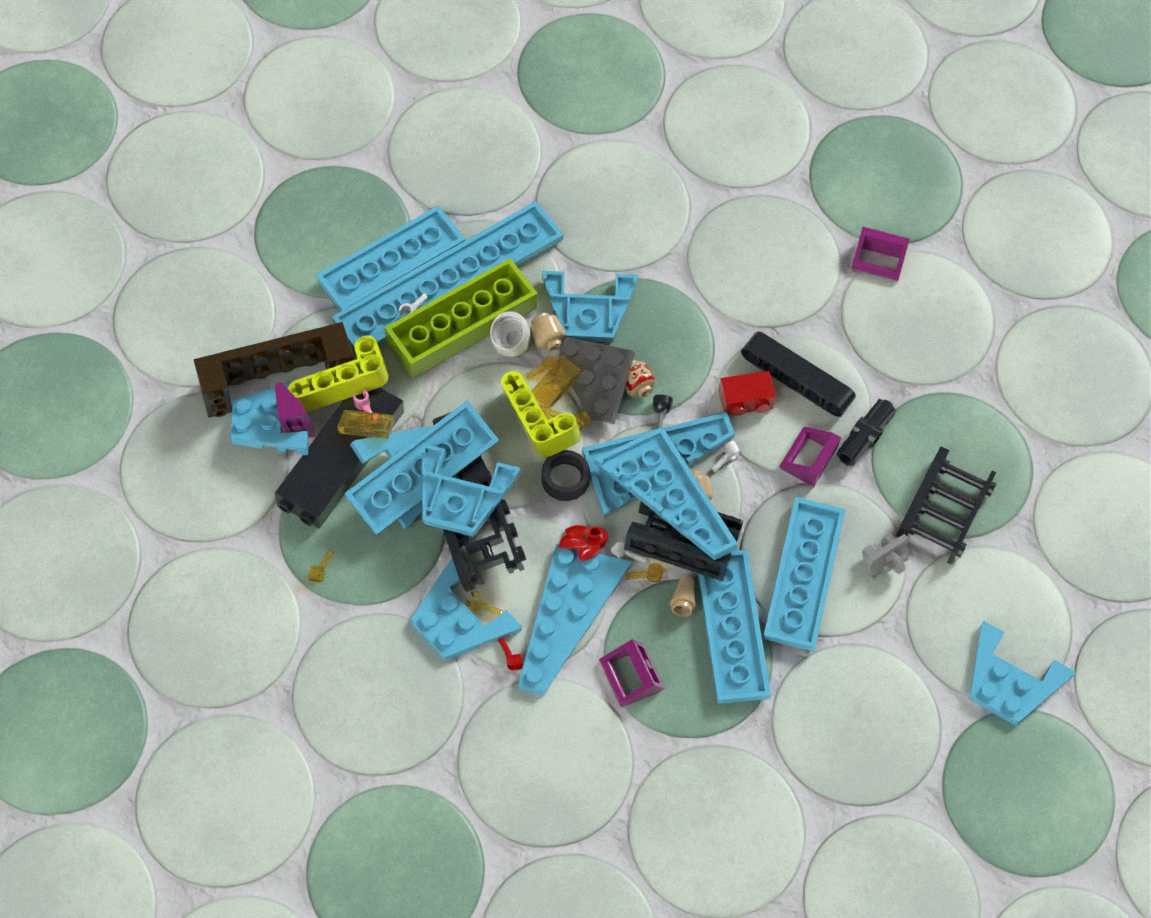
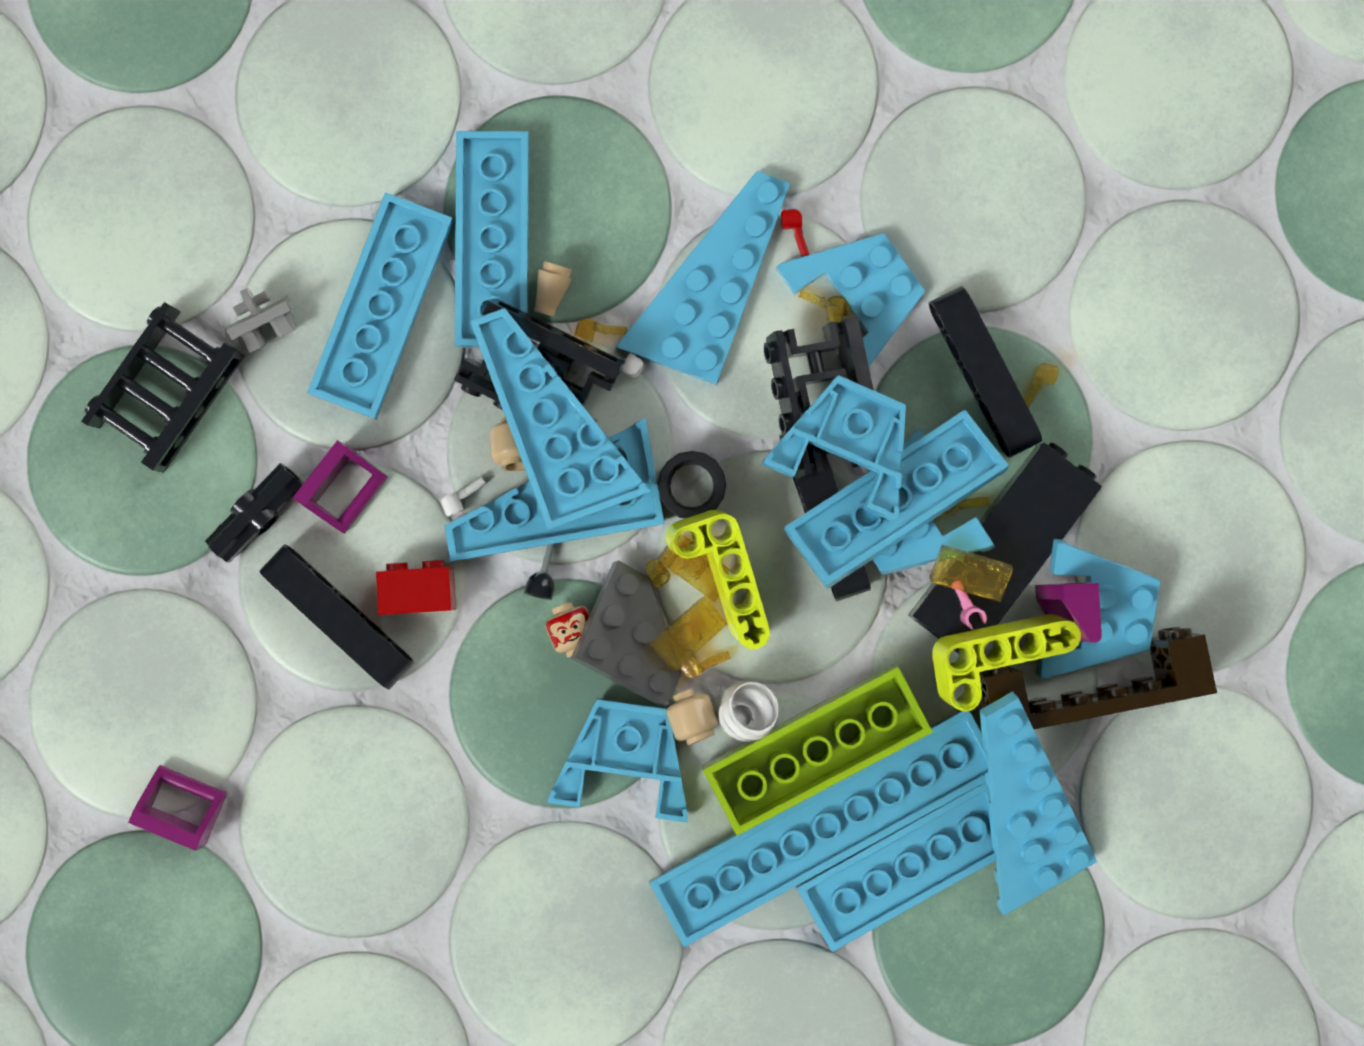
camera: 170 degrees left, 25 degrees up
white hand [399,294,428,316] -> none
red plate [558,525,608,562] -> none
magenta tile [599,639,664,707] -> none
medium azure wing [969,621,1076,726] -> none
none -> black beam [928,286,1042,458]
none -> medium azure wing [980,691,1097,916]

